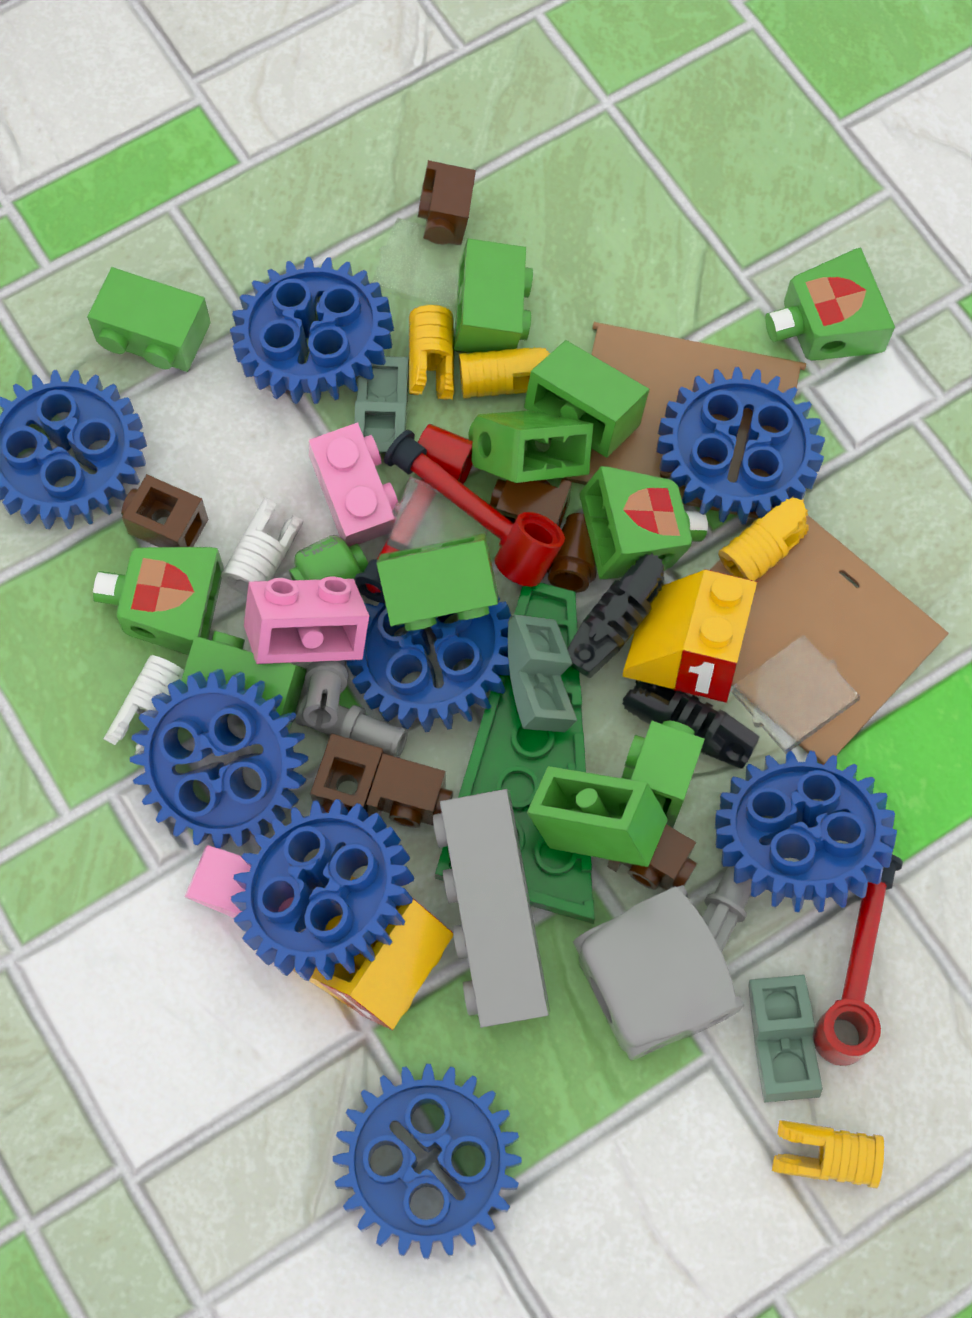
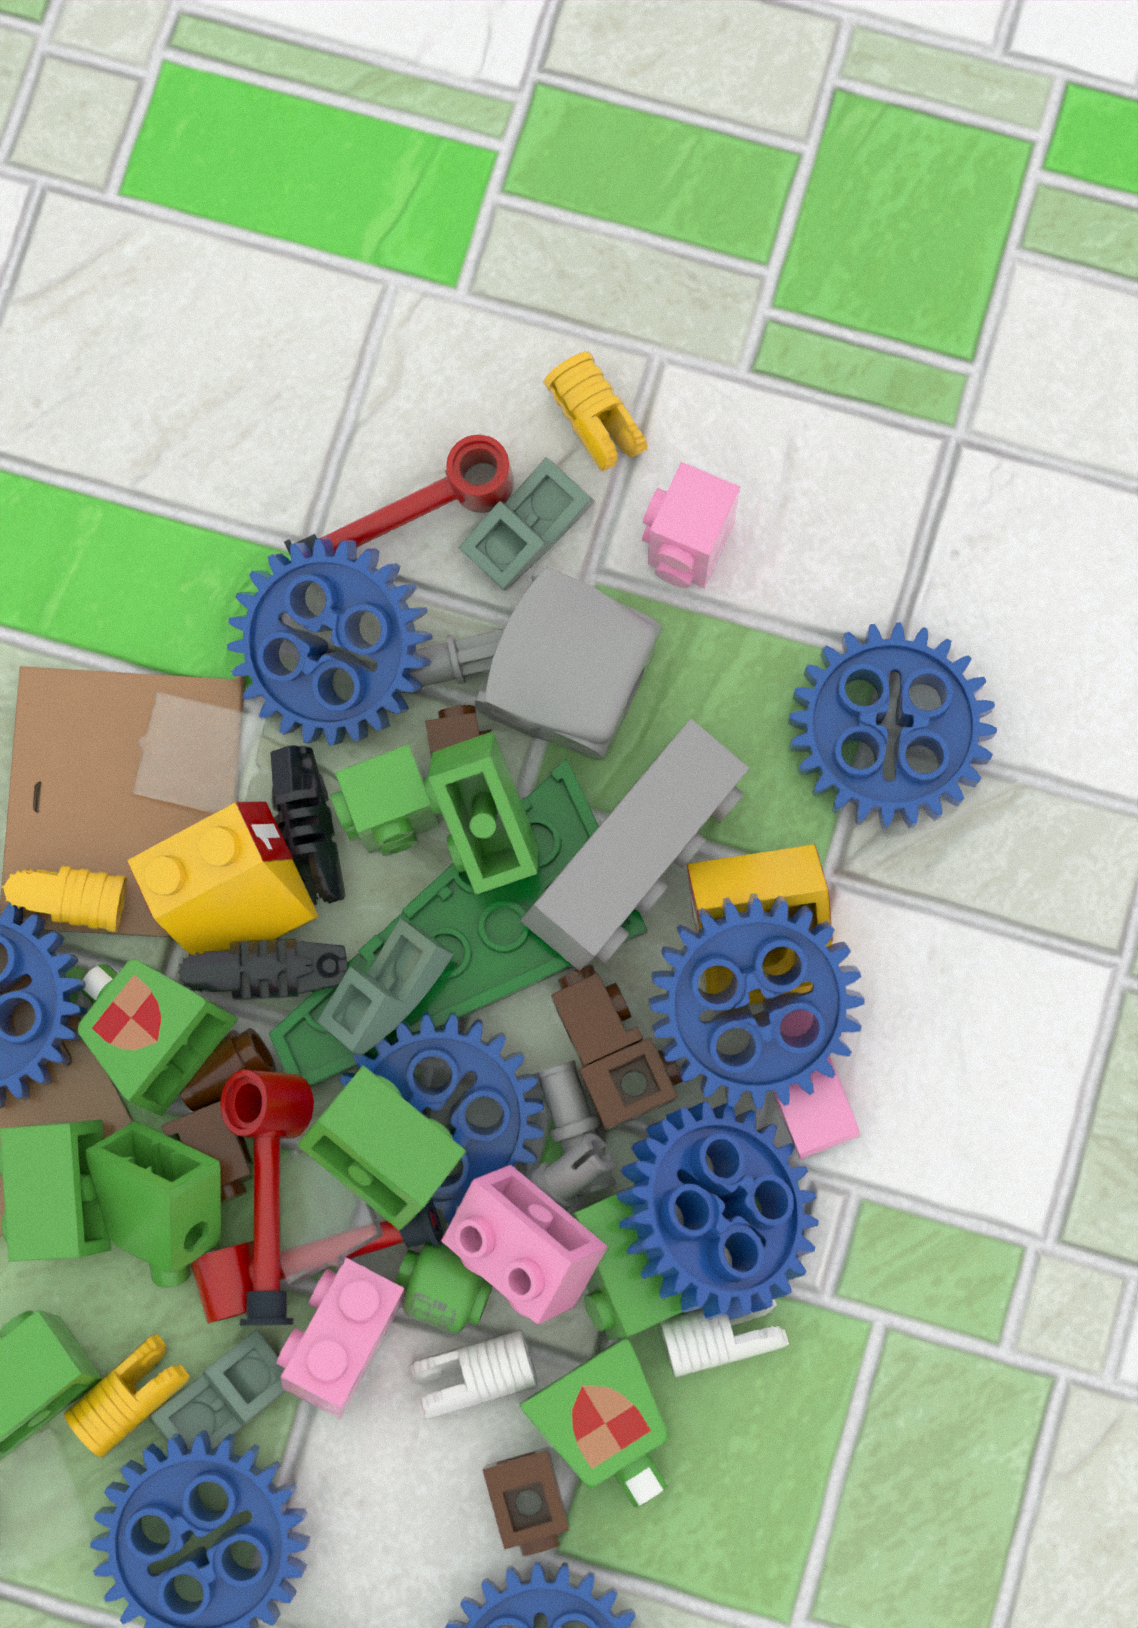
camera: 125 degrees left, 10 degrees up
yellow hinge [459,347,550,399] -> none
none -> bright pink brick [642,462,740,588]

